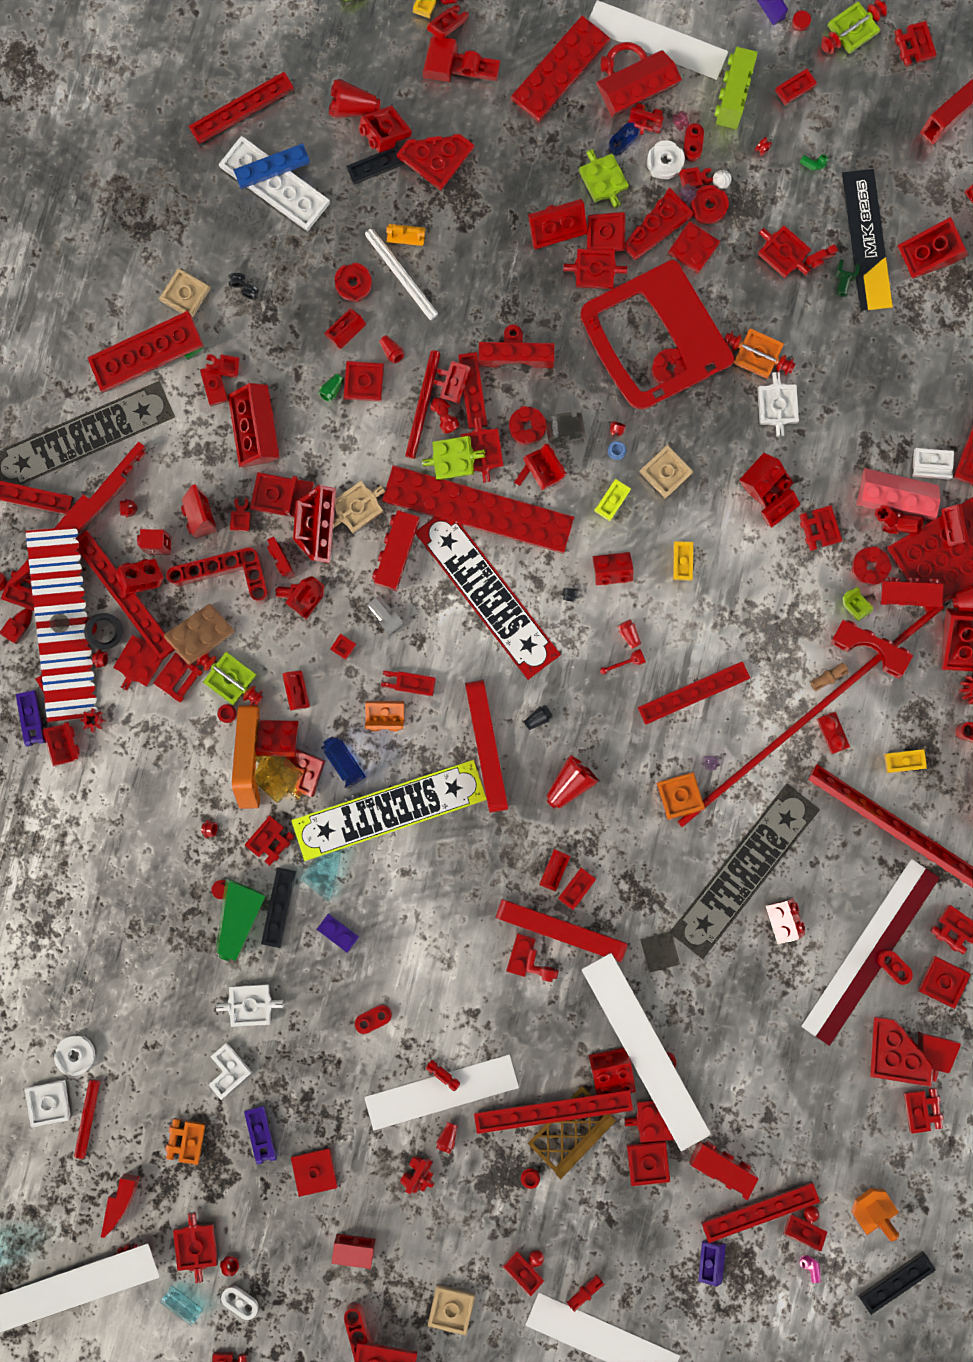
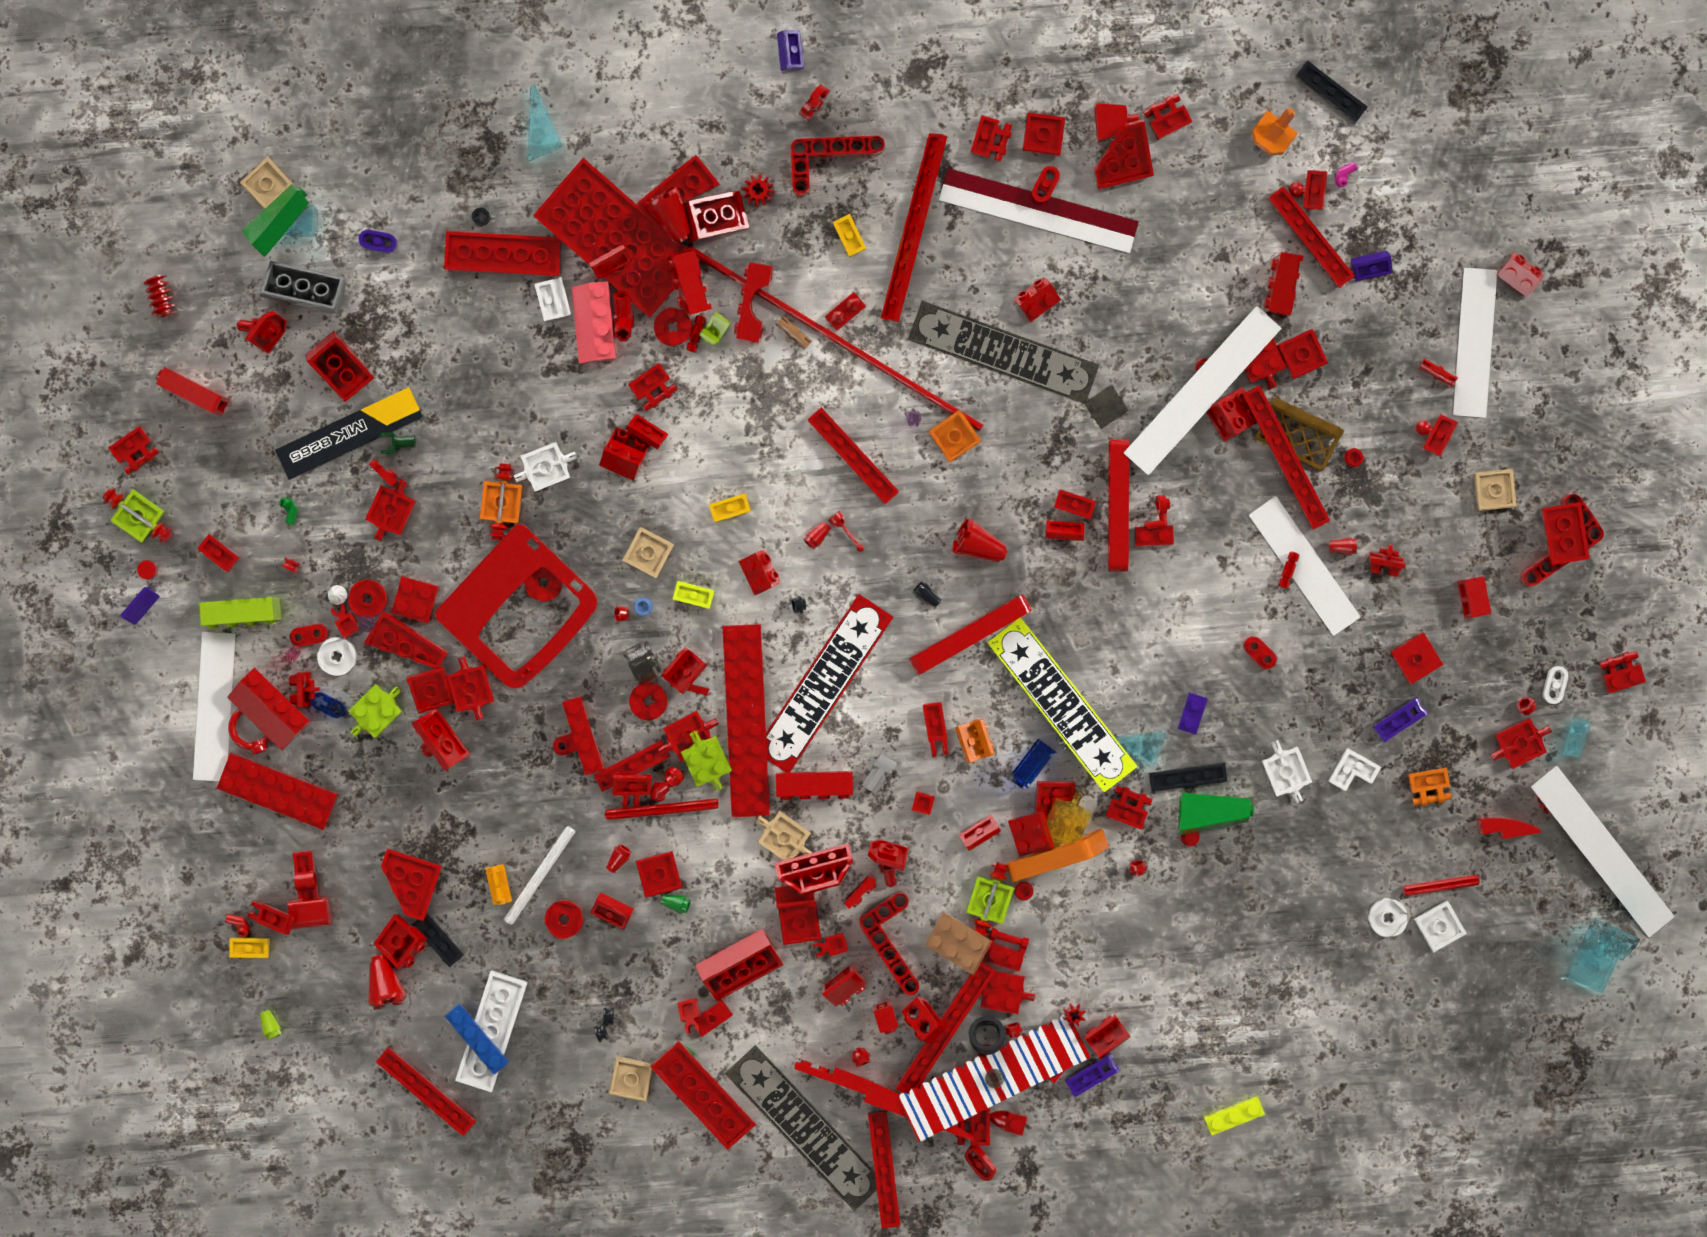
camera: 110 degrees left, 5 degrees up
none -> red axle [686,315,706,353]

